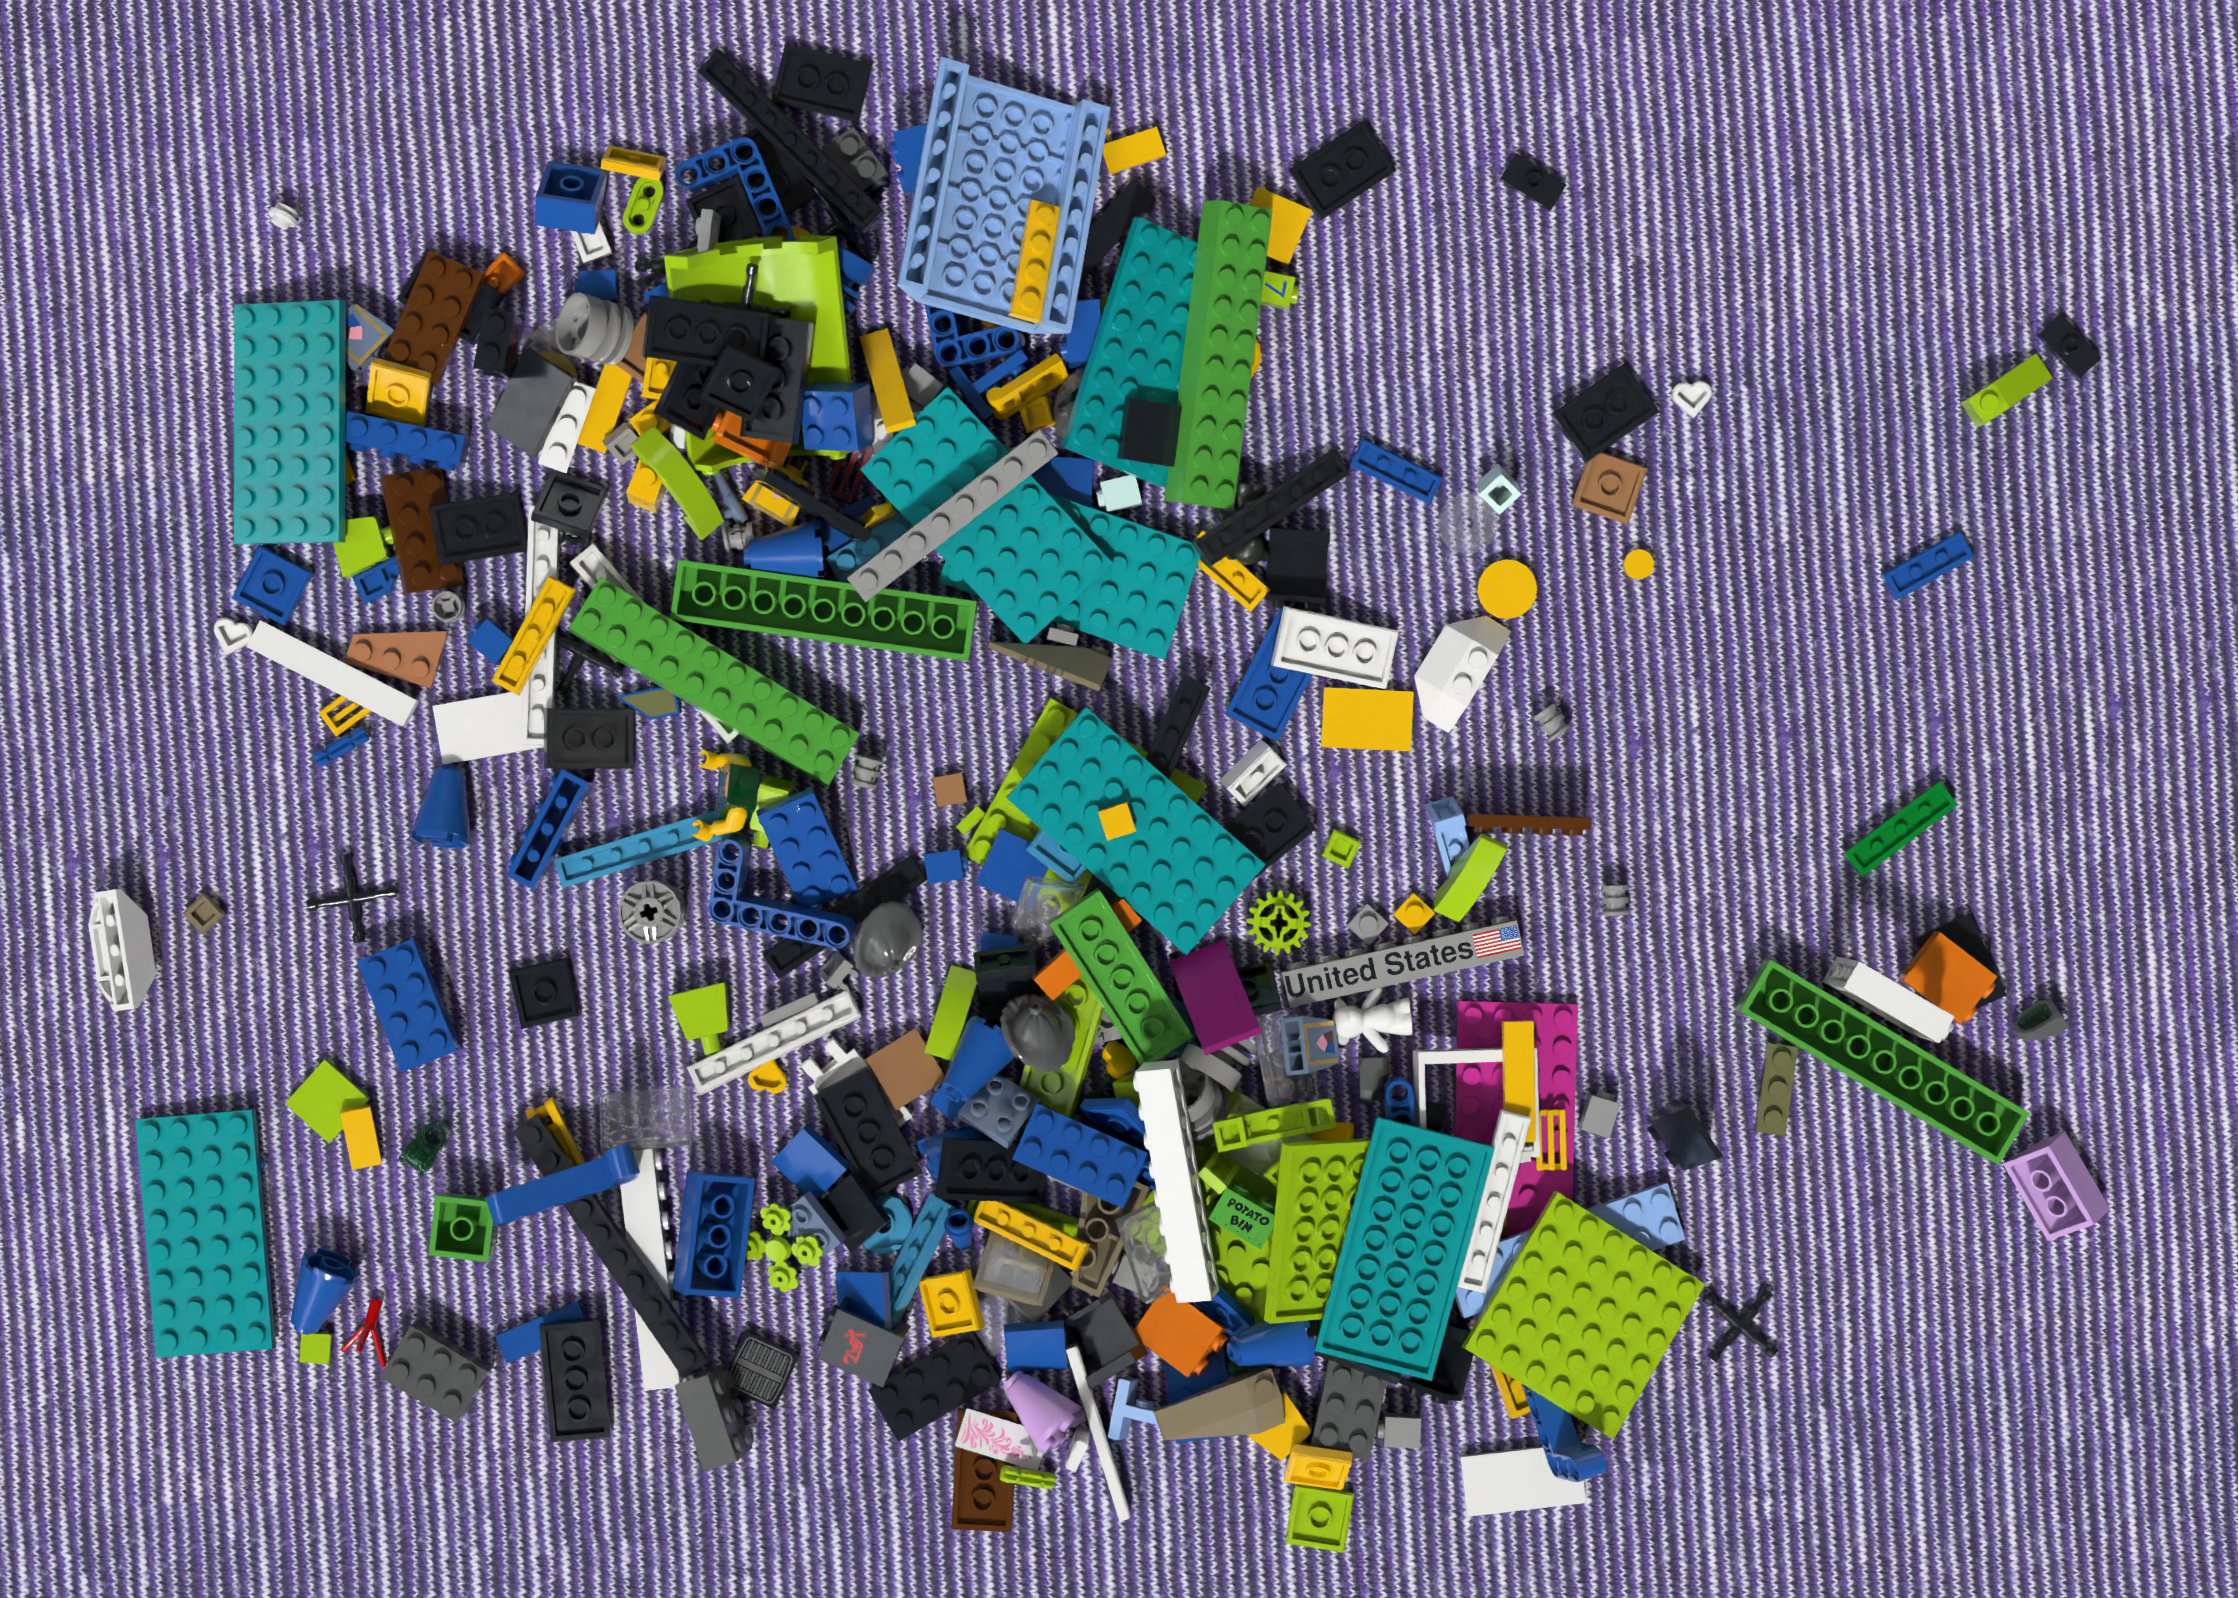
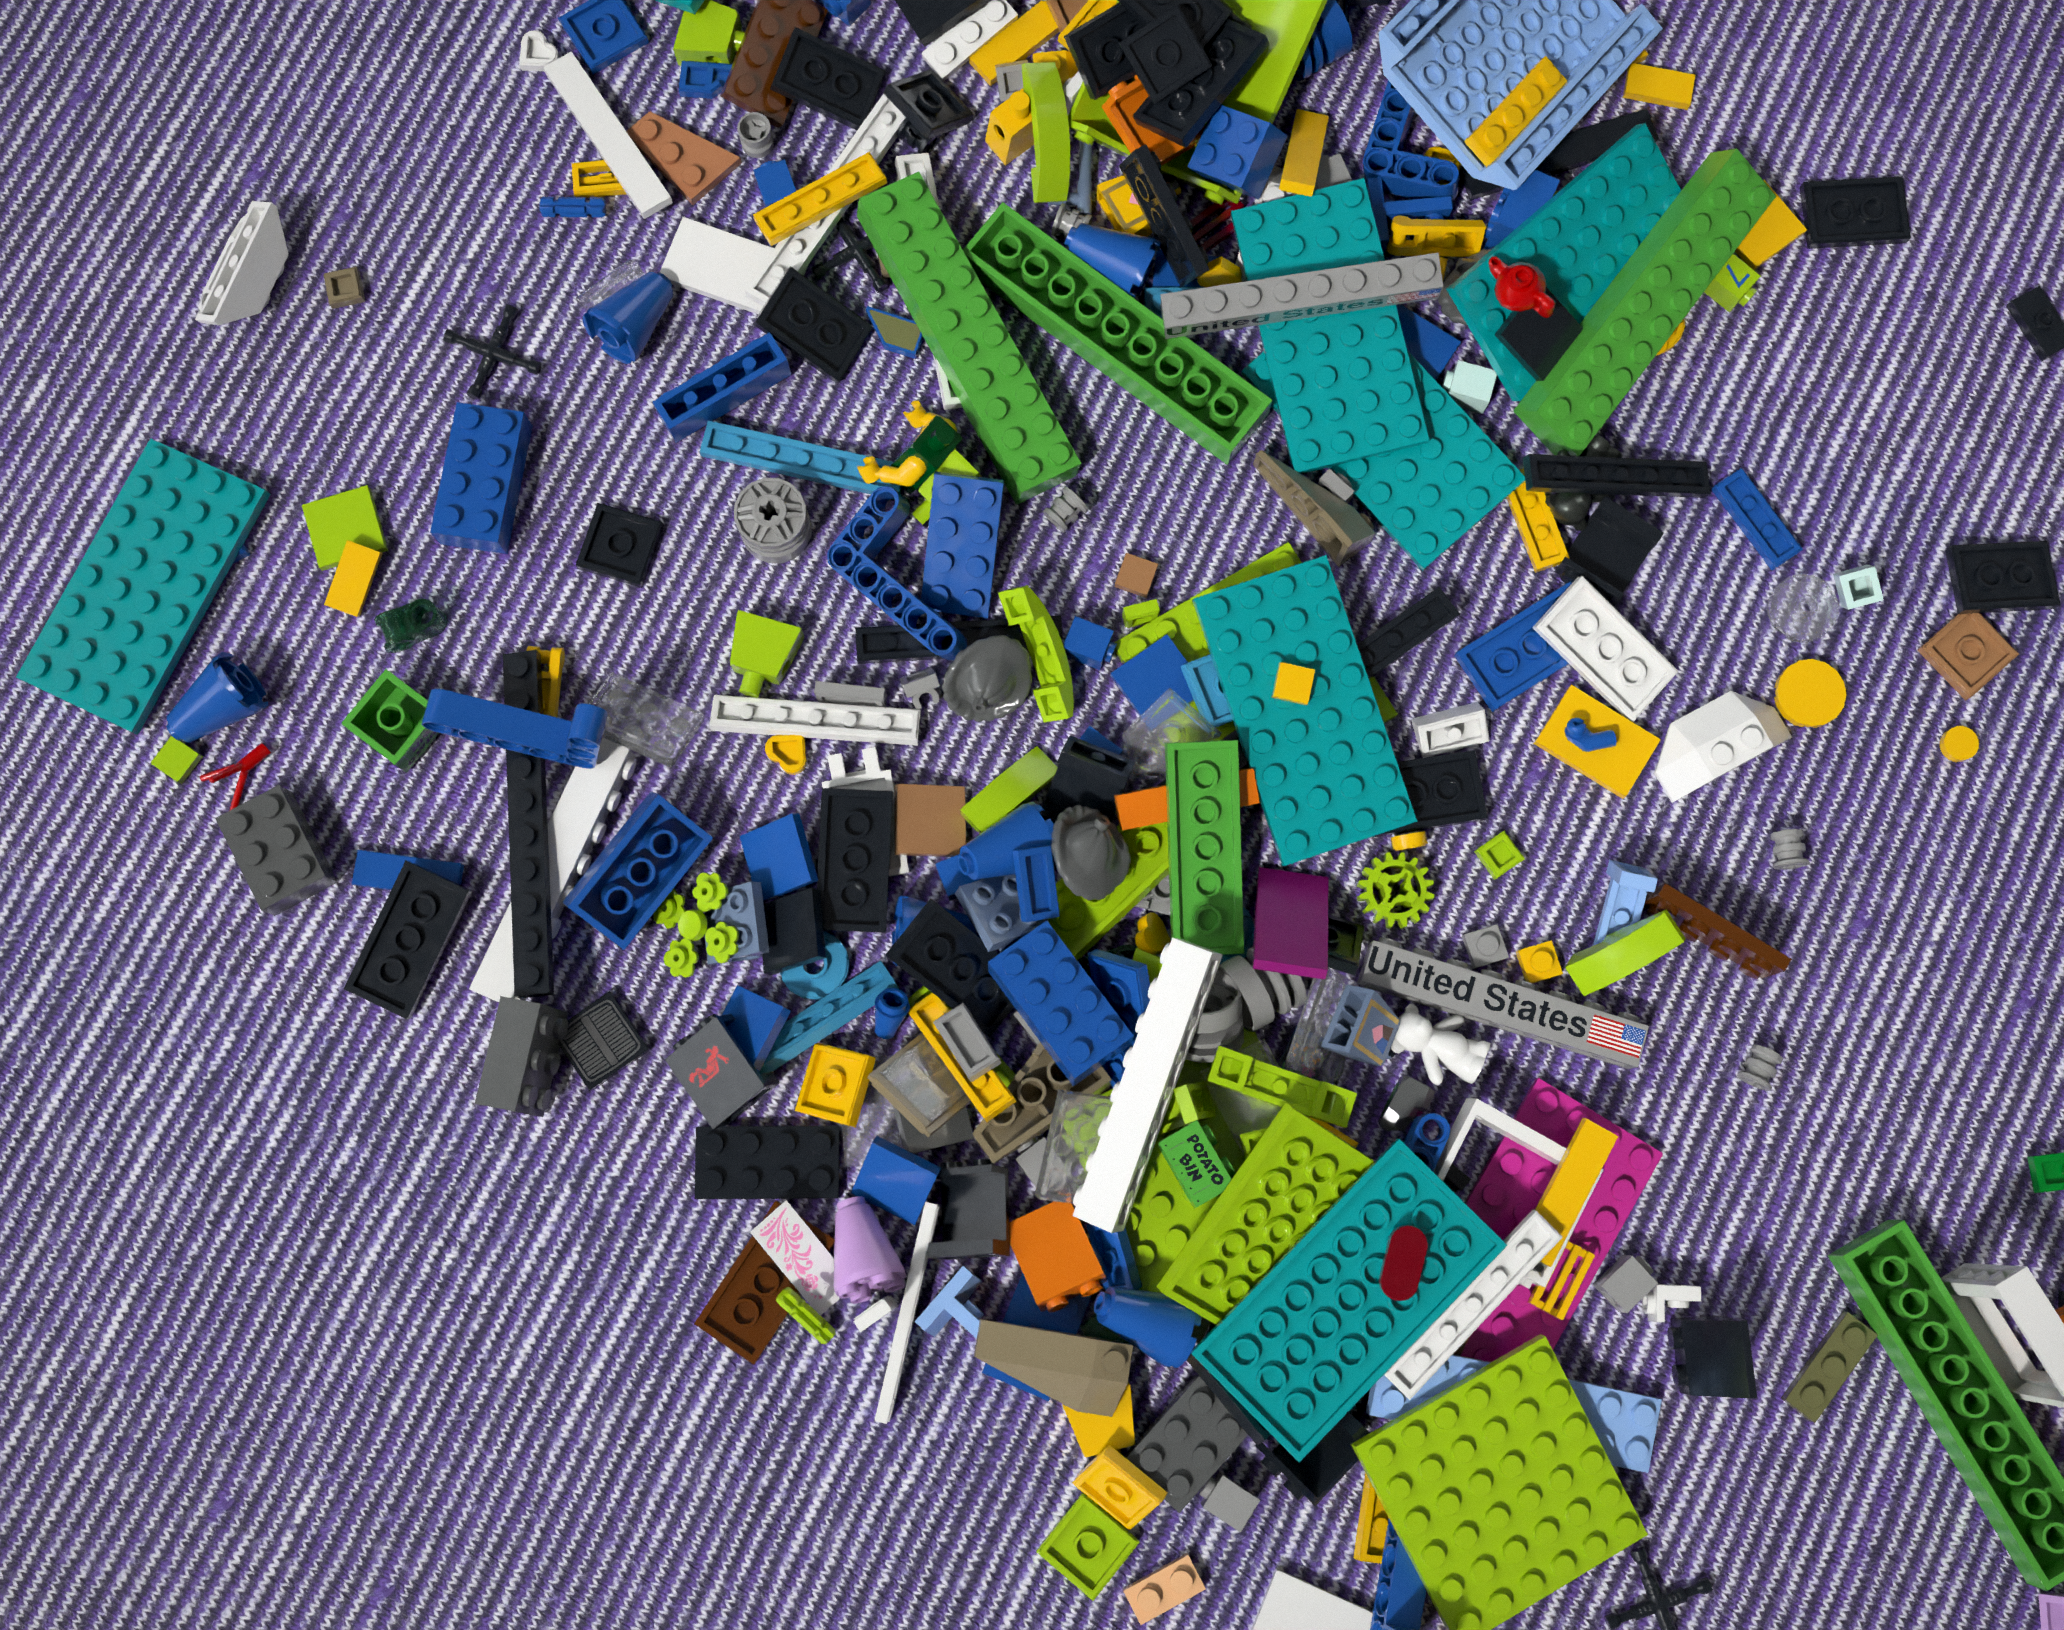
camera: 30 degrees right, 10 degrees down
none -> clear tile [576,259,645,311]
none -> light grey tile [933,1003,1001,1082]
none -> lime slope [998,585,1074,723]
none -> blue tile [1012,845,1060,922]
none -> light nougat plate [1123,1553,1206,1625]
none -> dark red tile [1379,1225,1428,1301]
none -> yellow tile [1391,831,1428,851]
none -> red piece [1489,257,1555,318]
none -> blue arm [1564,718,1617,752]
none -> white bracket [1642,1284,1701,1322]

